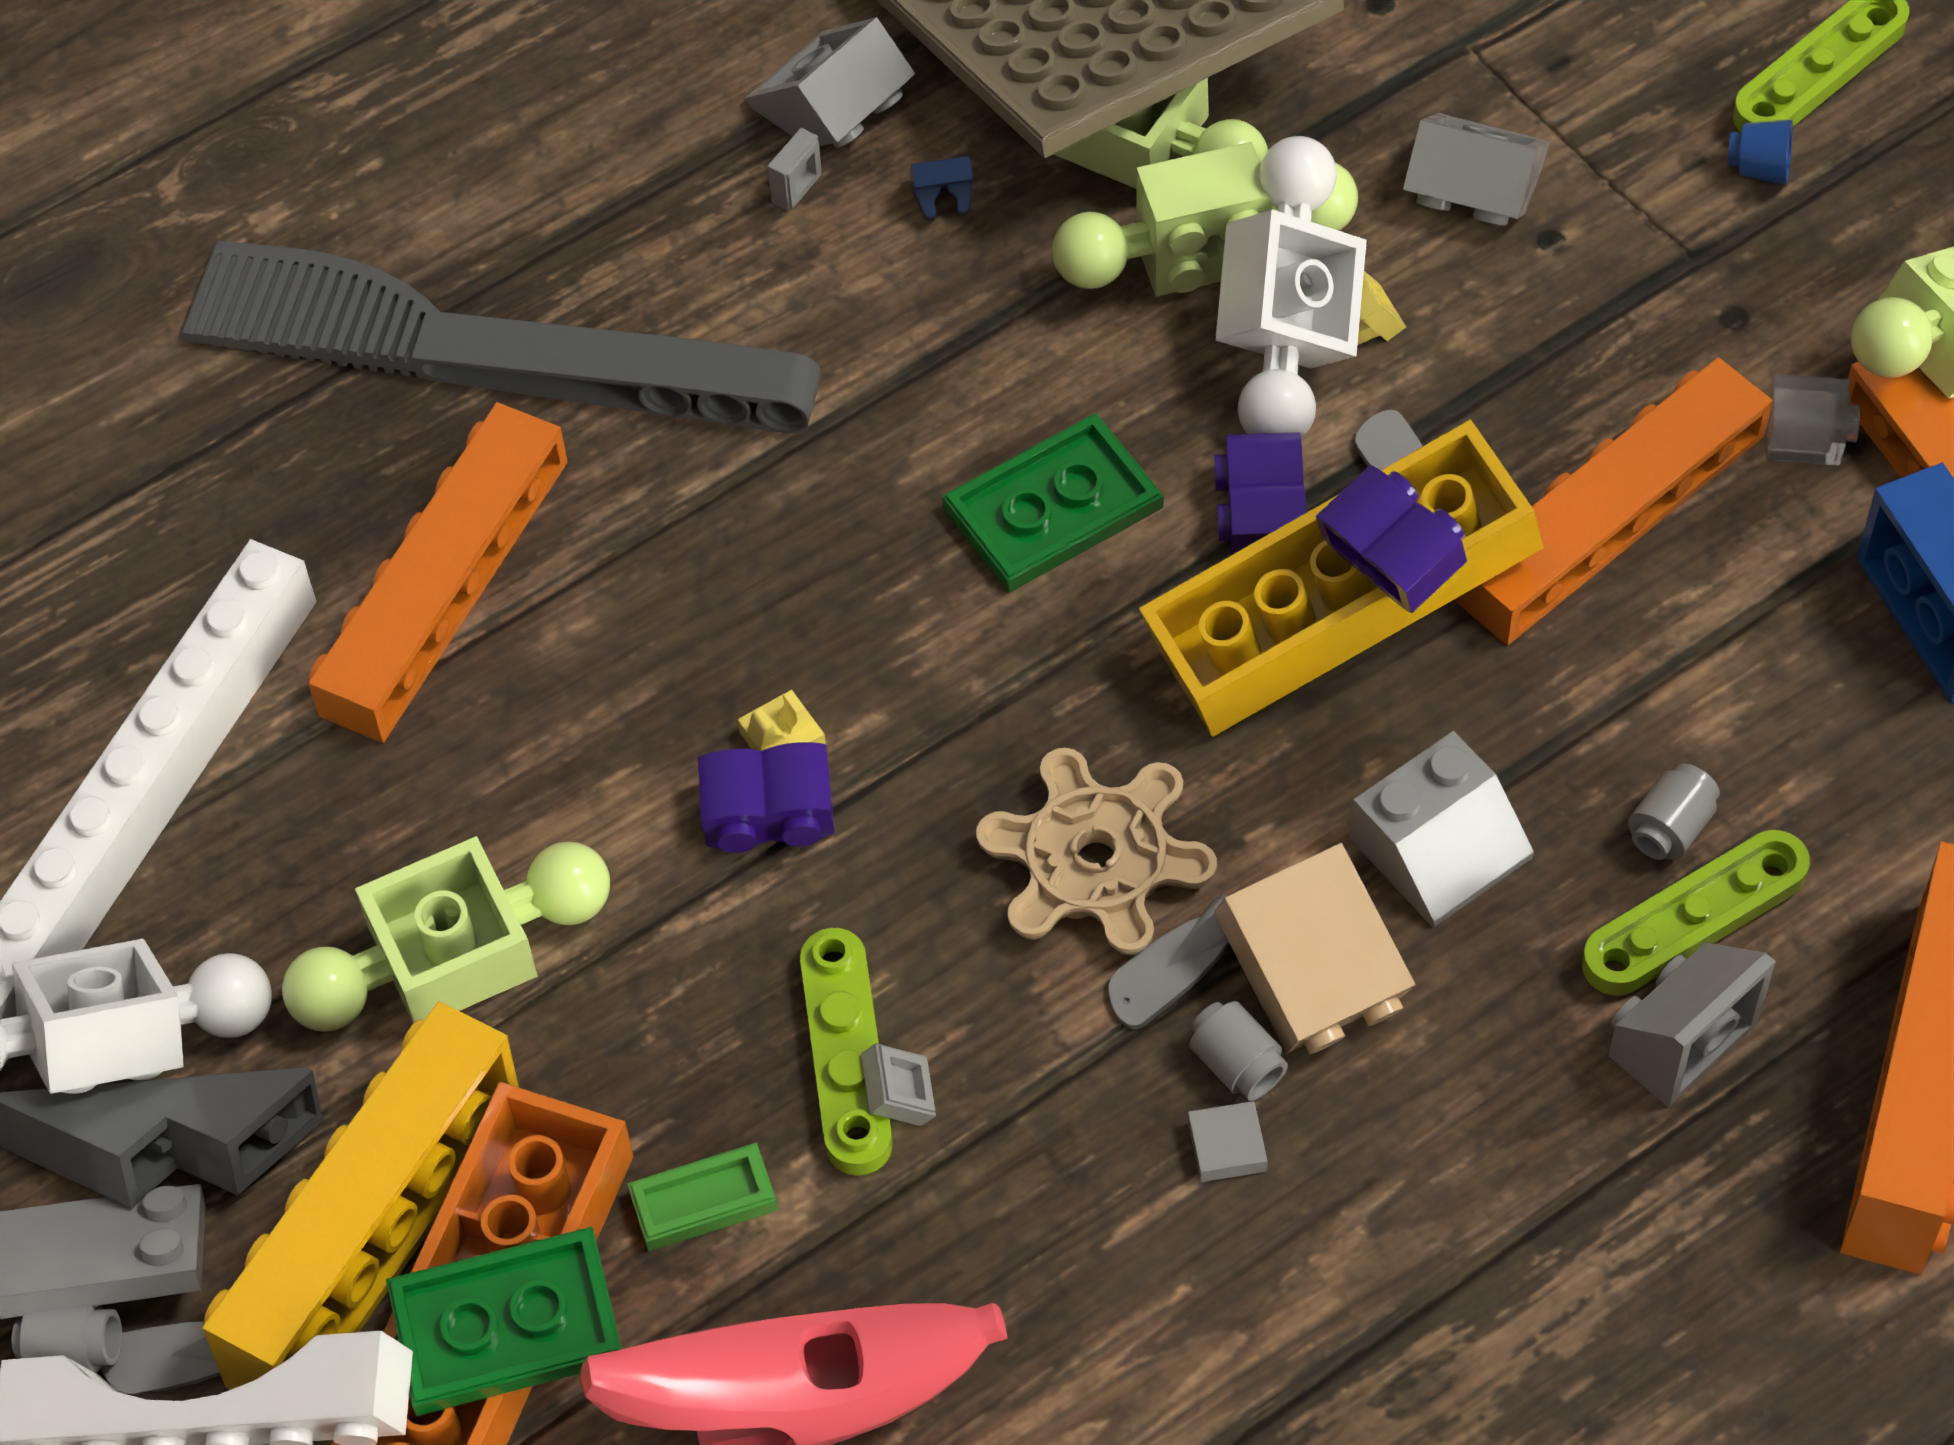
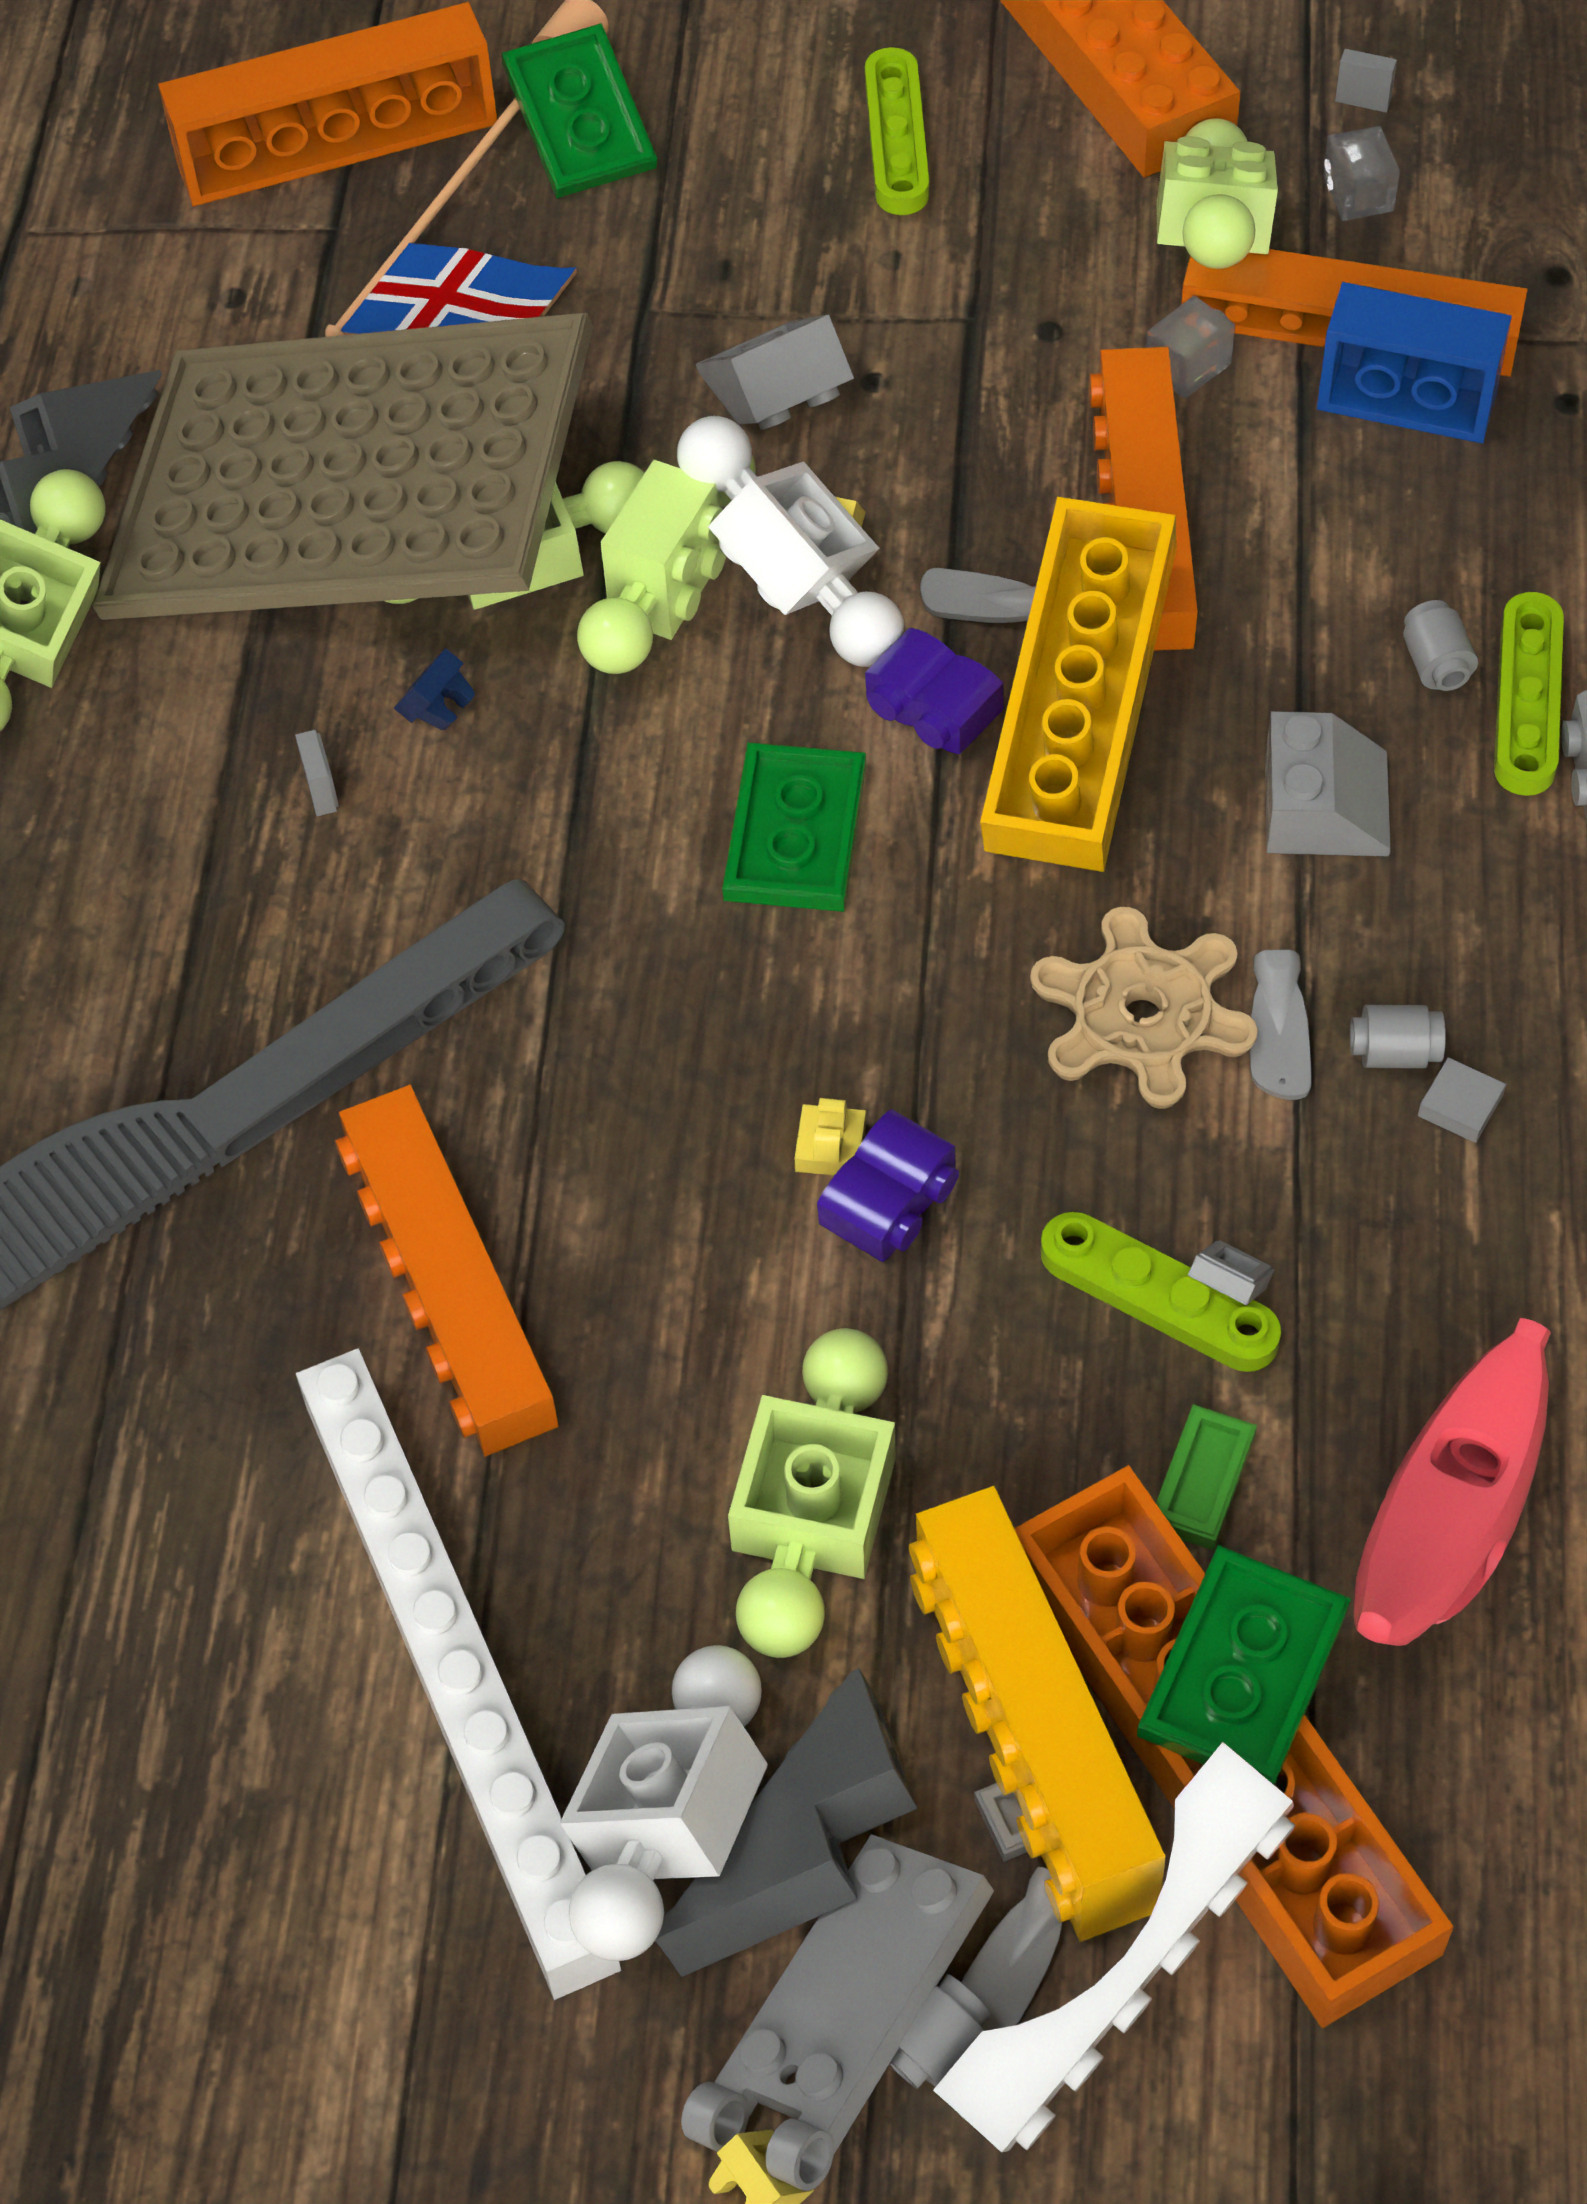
camera: 50 degrees left, 0 degrees up
light grey slope [744,17,915,148] -> none
tan brick [1214,842,1416,1054] -> none
dark purple brick [1315,465,1467,613] -> none
blue hat [1728,119,1793,186] -> none

